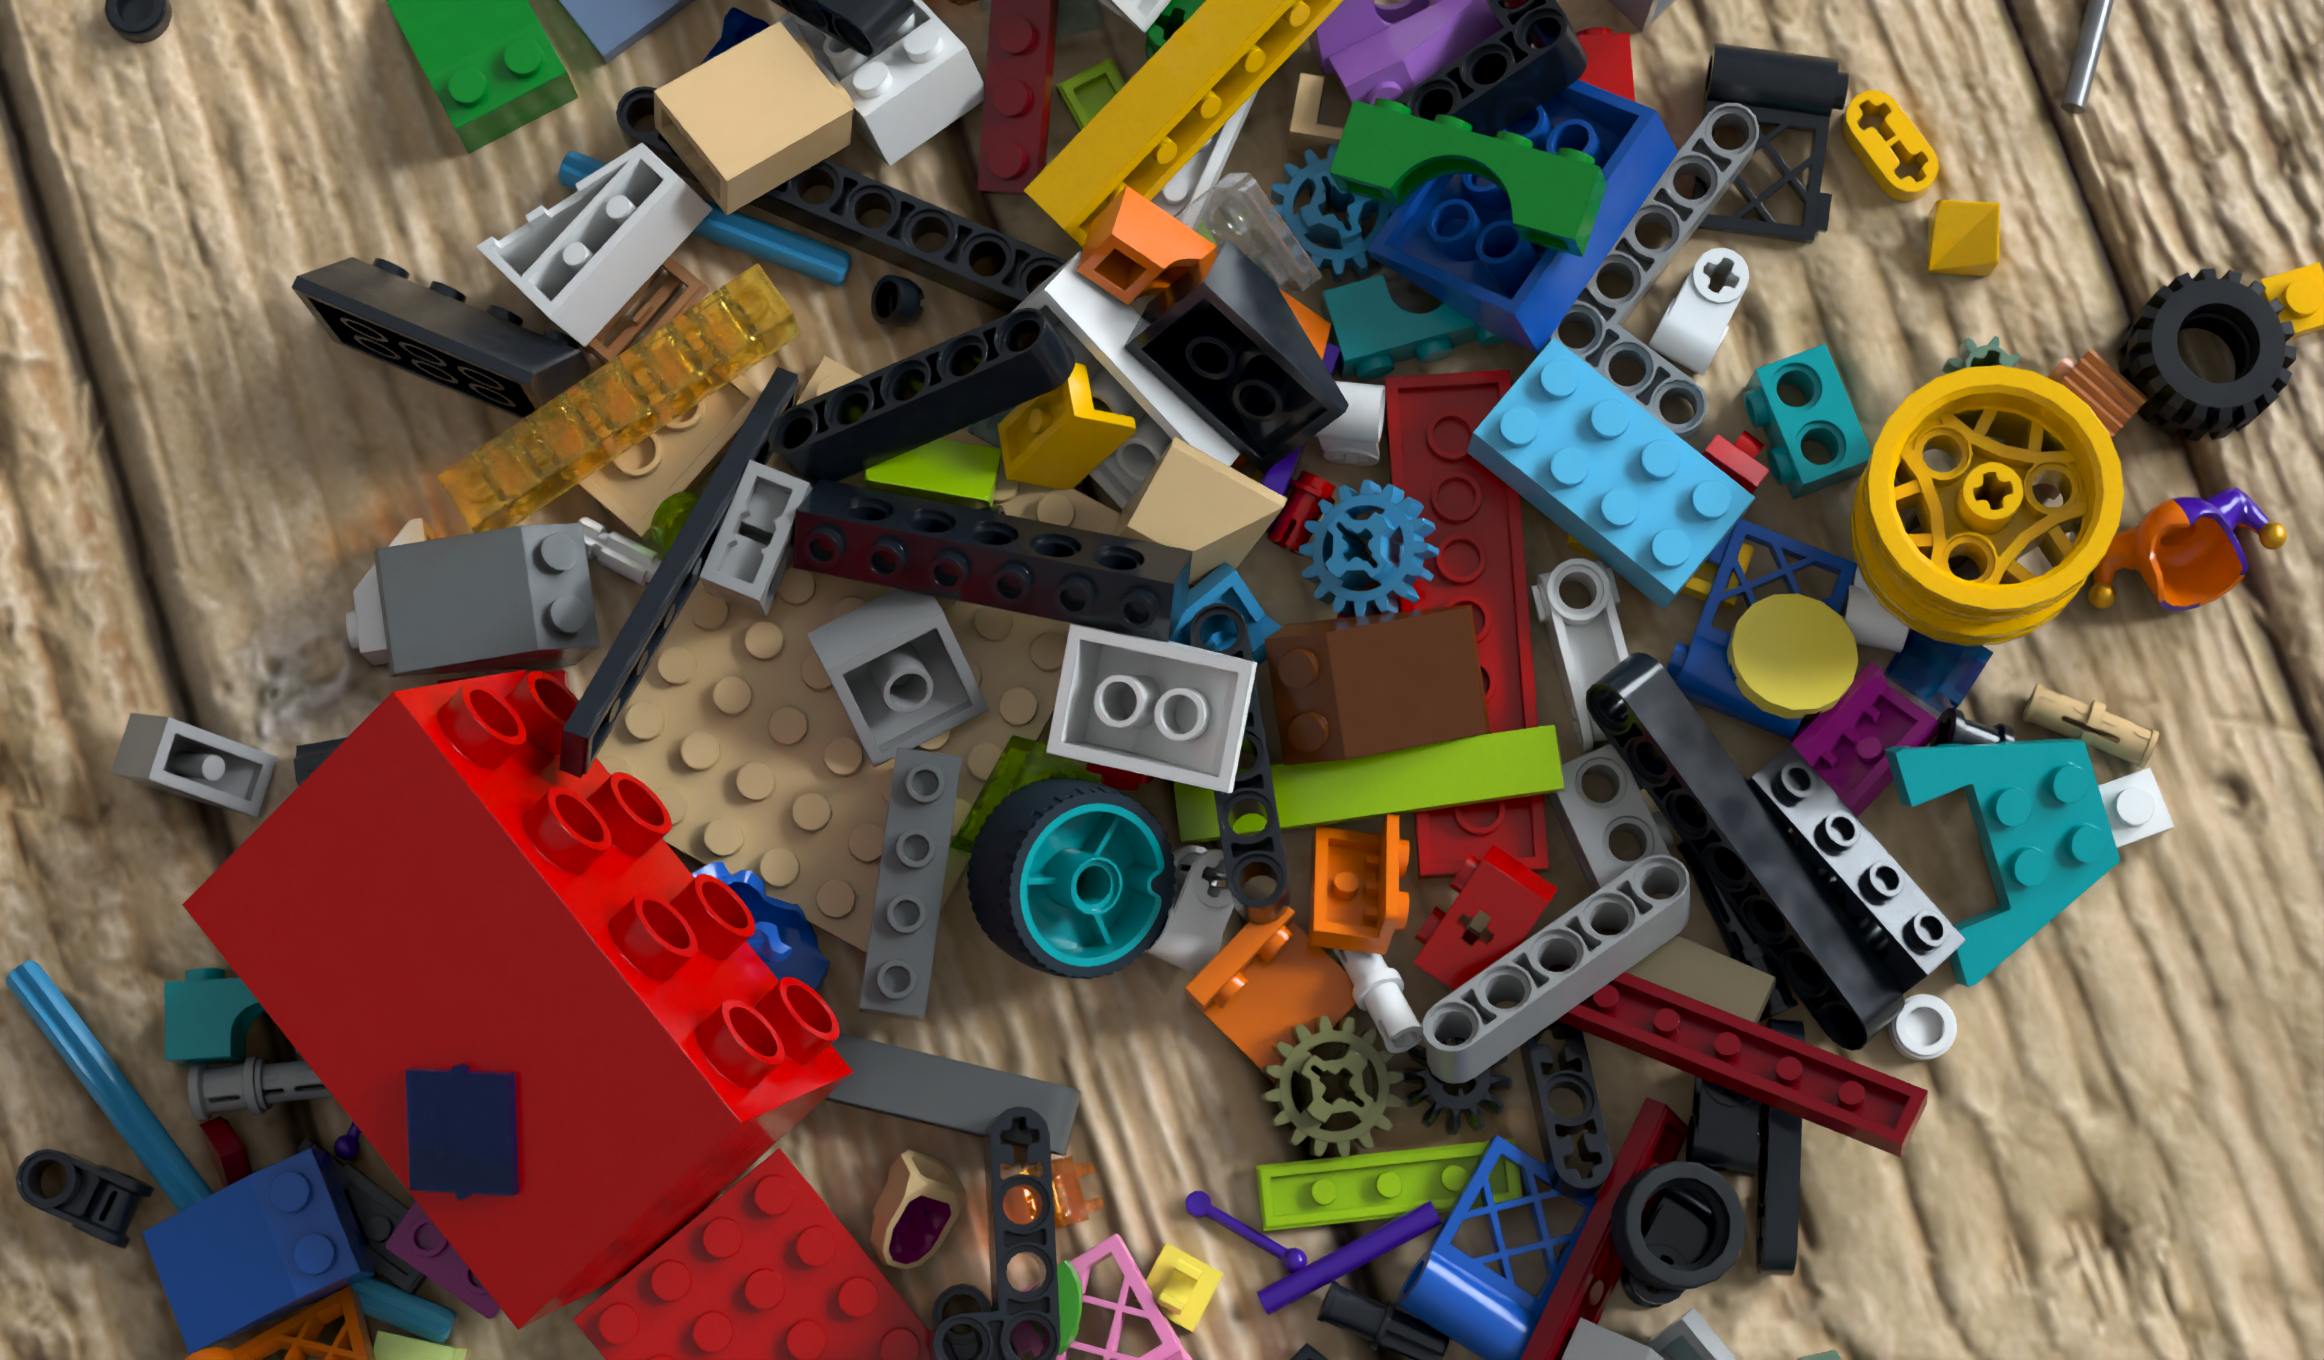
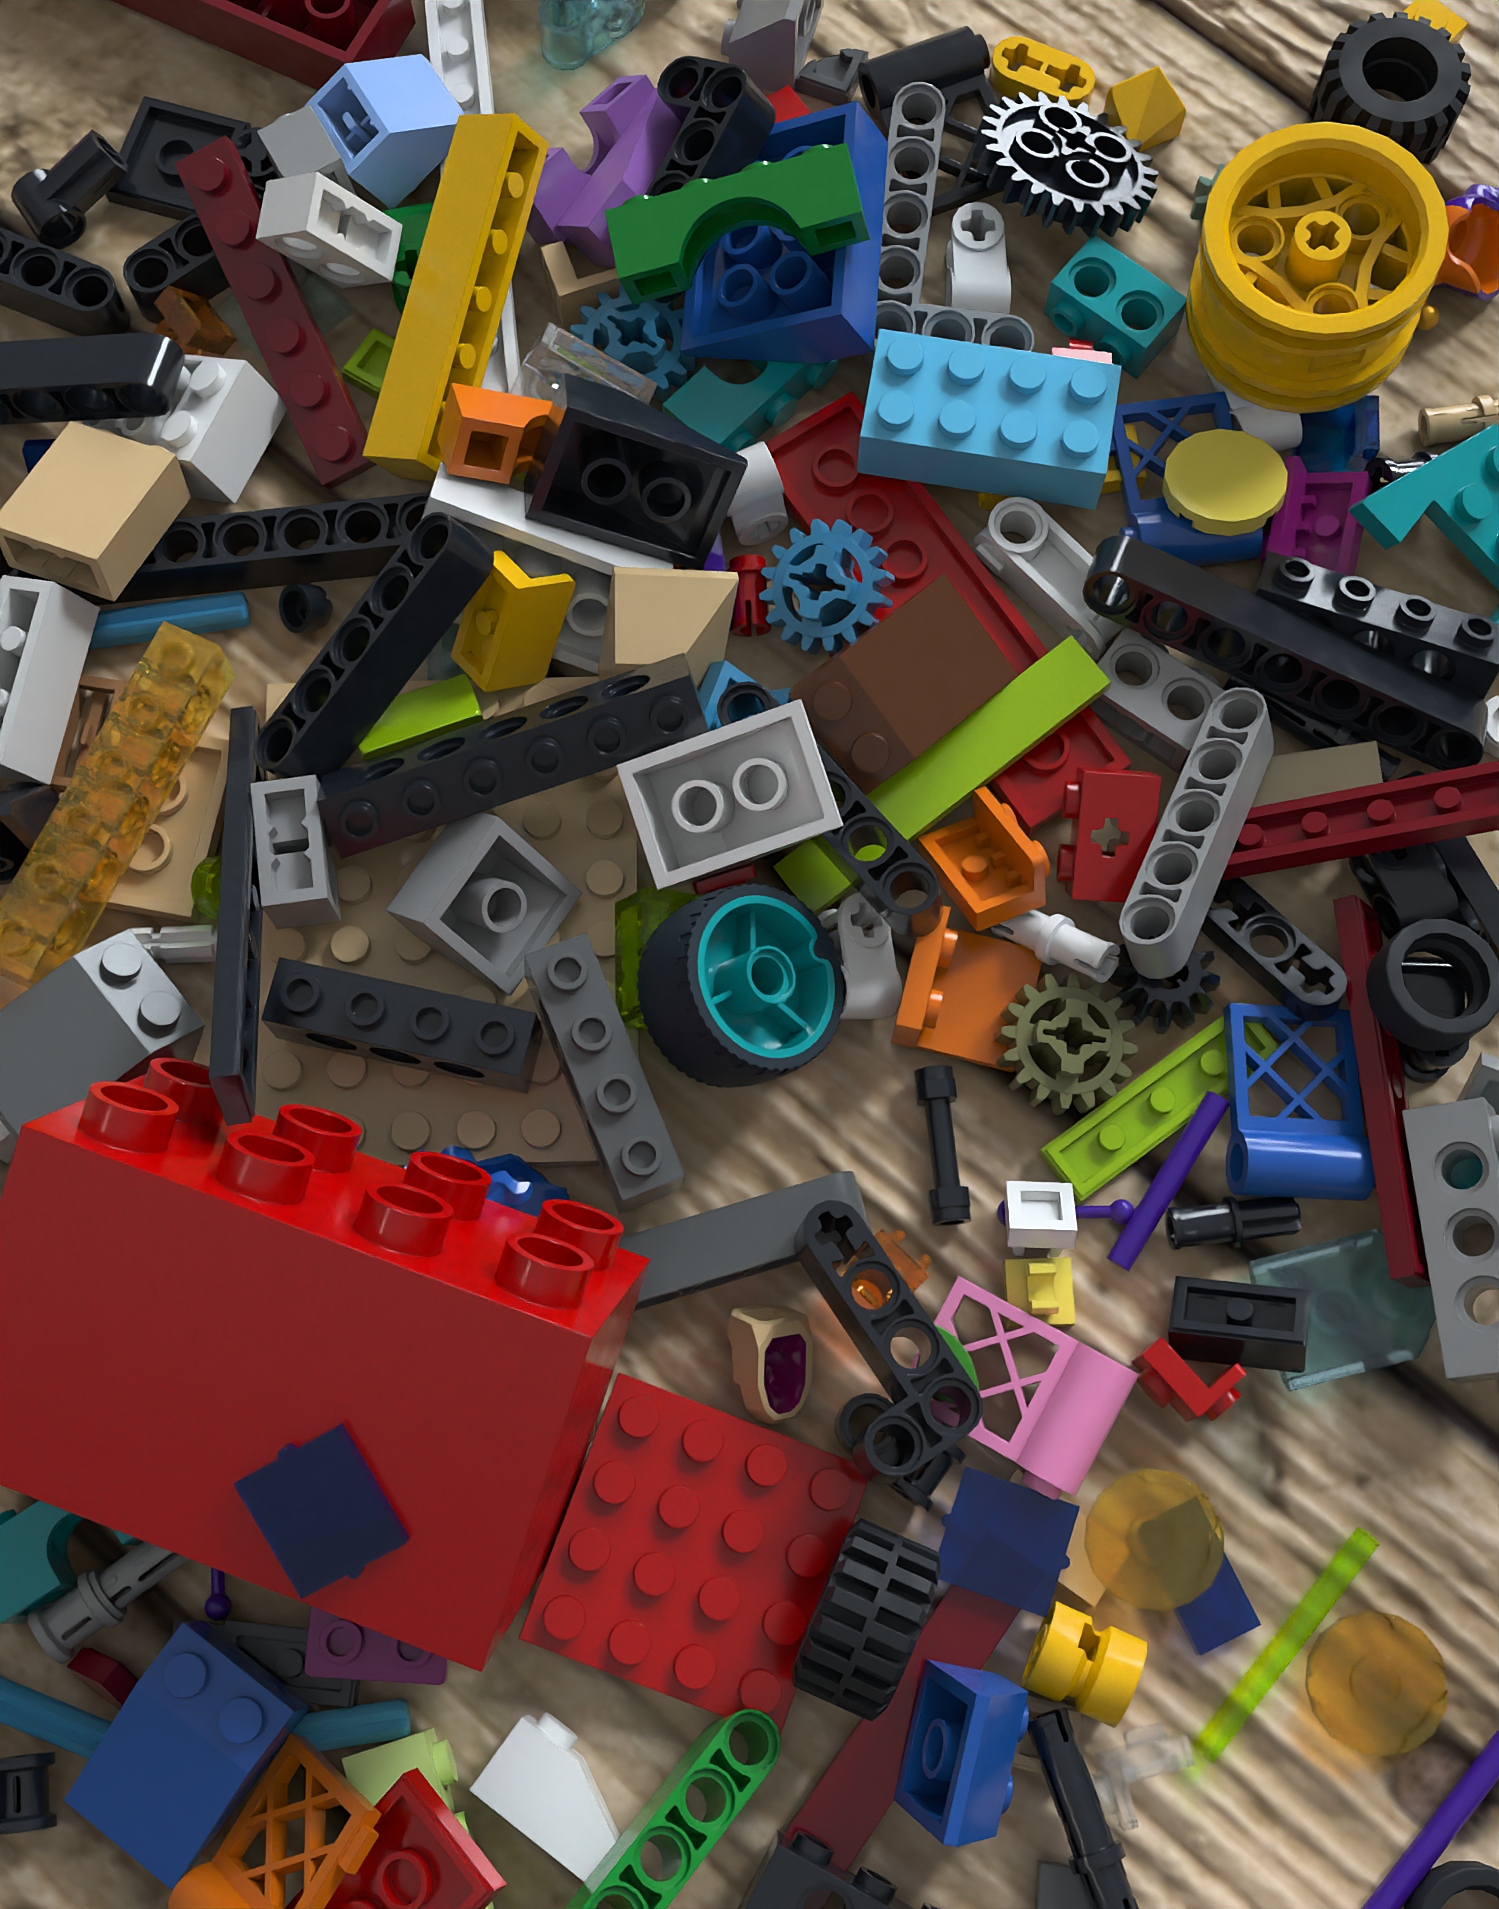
camera: 30 degrees left, 5 degrees down
none -> black brick [261,957,544,1094]
none -> dark grey tile [795,48,869,106]
none -> black bar [914,1065,971,1226]
none -> black gear [972,92,1158,238]
none -> white tile [1004,1181,1077,1257]

